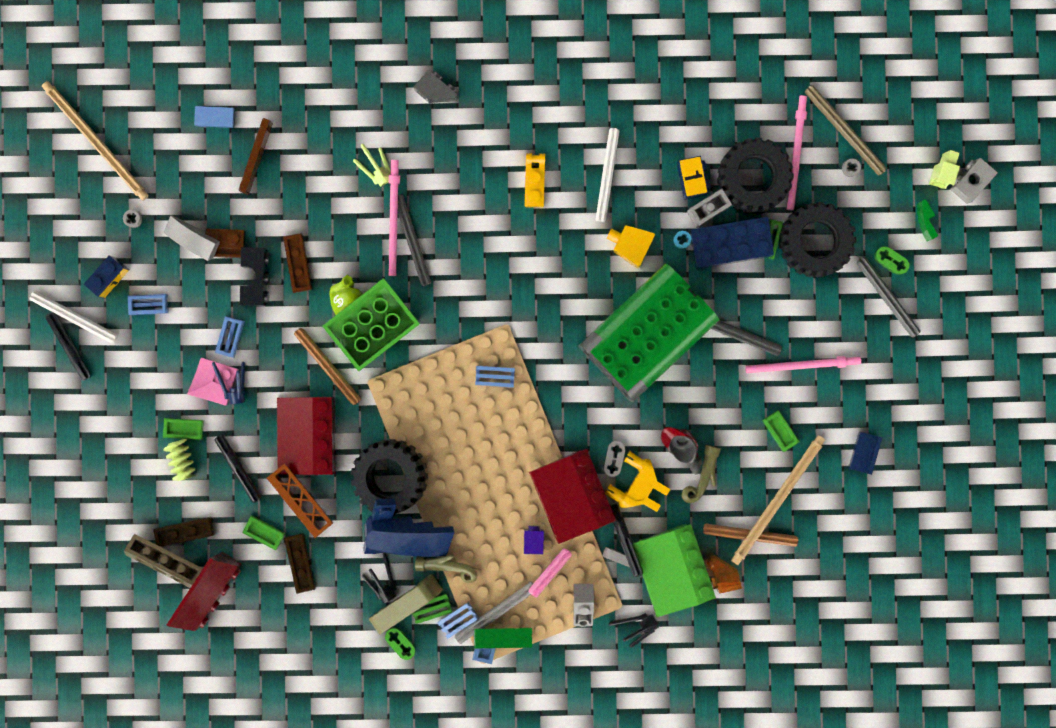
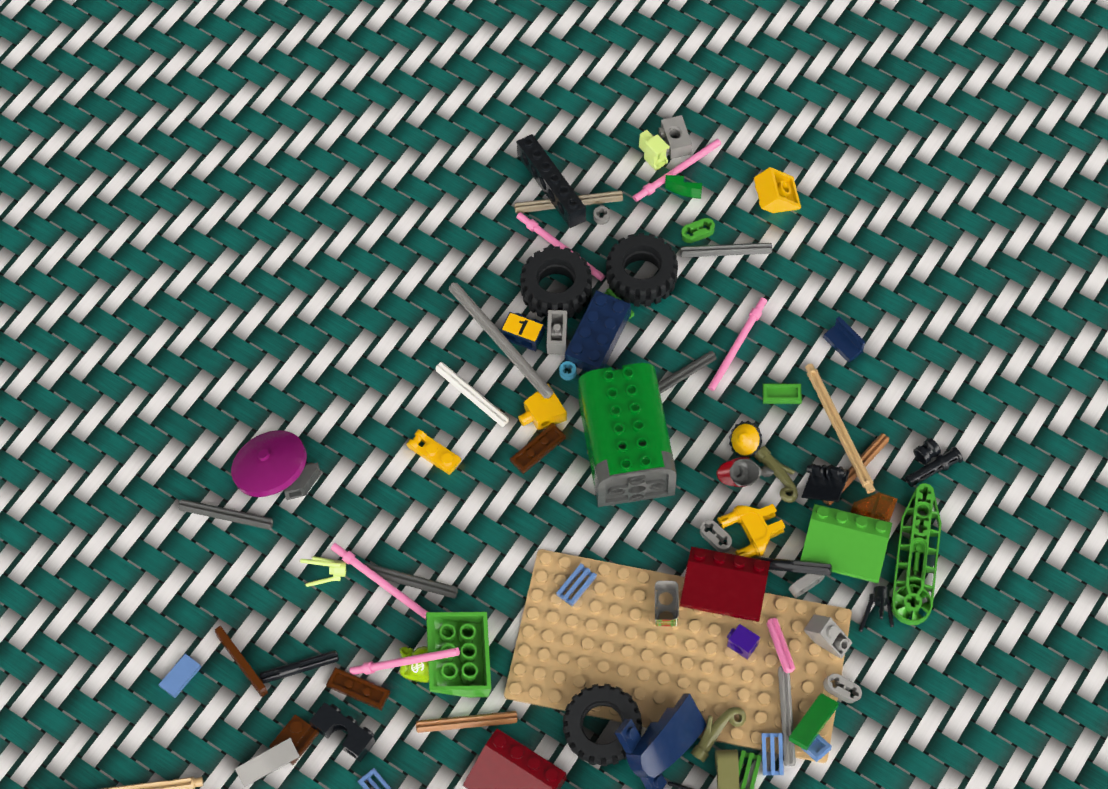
camera: 50 degrees left, 25 degrees down
none -> dark grey axle [179,499,273,530]
none -> magenta dish [231,430,307,497]
none -> black axle [260,650,339,684]
none -> bright pink bar [350,647,460,675]
none -> light grey axle [449,282,553,399]
none -> reddish brown tile [510,423,566,474]
none -> black brick [516,134,586,228]
none -> bright pink bar [632,139,721,202]
none -> light grey piece [655,581,679,626]
none -> yellow piece [729,421,762,458]
none -> yellow slope [754,167,801,213]
none -> black hinge [801,463,850,502]
none -> light grey beam [823,674,862,703]
none -> bright green beam [891,483,942,625]
none -> black pin [905,447,963,487]
none -> black wheel [913,438,941,465]

